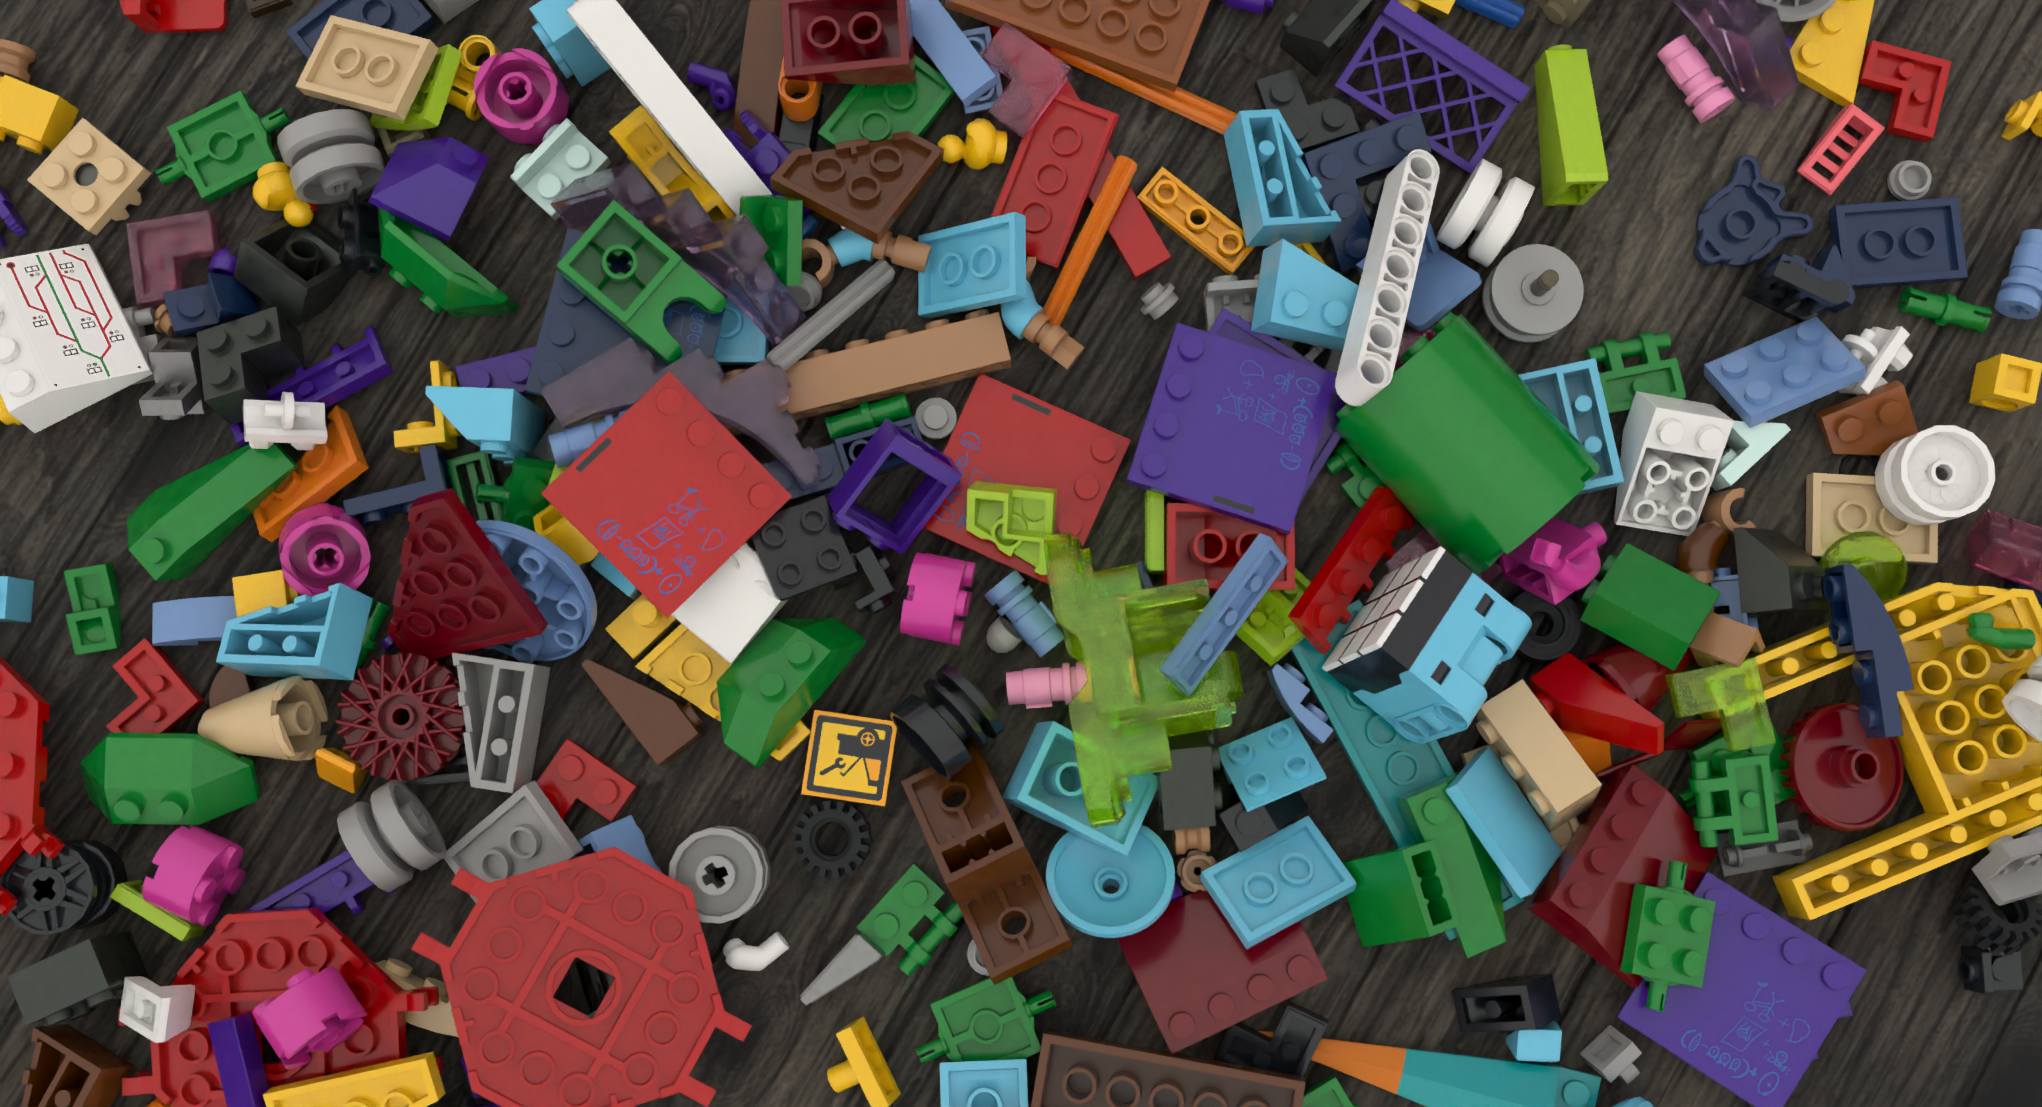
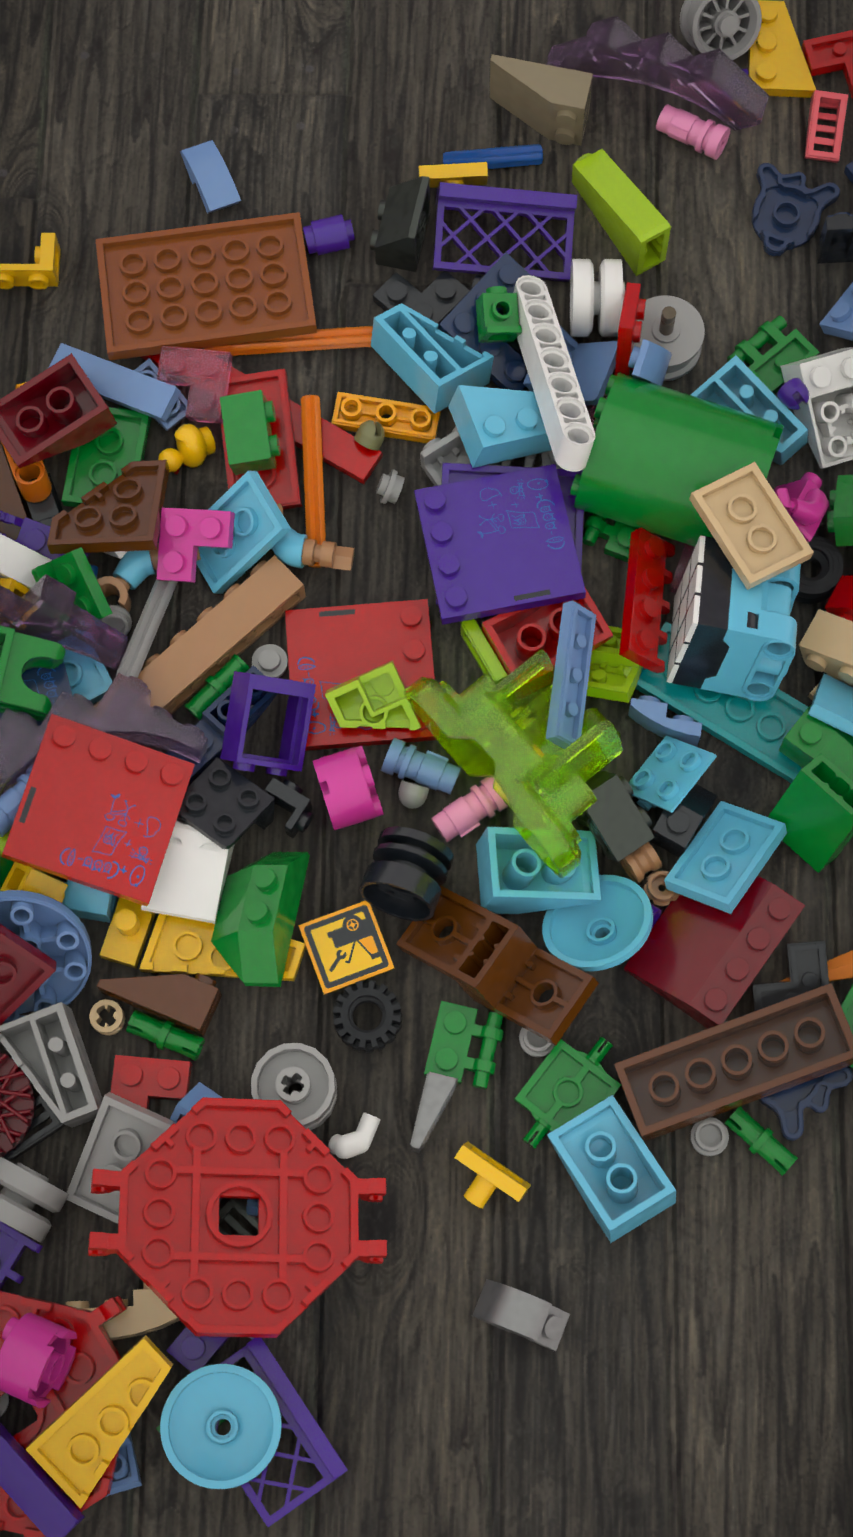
camera: 25 degrees left, 10 degrees down
none -> tan bush [89,999,126,1036]
none -> green pin [126,1010,205,1061]
none -> dark pink plate [156,507,235,583]
none -> green brick [220,390,281,475]
none -> olive hinge [354,420,385,450]
none -> green brick [476,286,522,342]
none -> red plate [615,282,646,376]
none -> medium blue slope [628,339,672,386]
none -> tan plate [689,462,814,590]
none -> dark purple hinge [777,378,809,410]

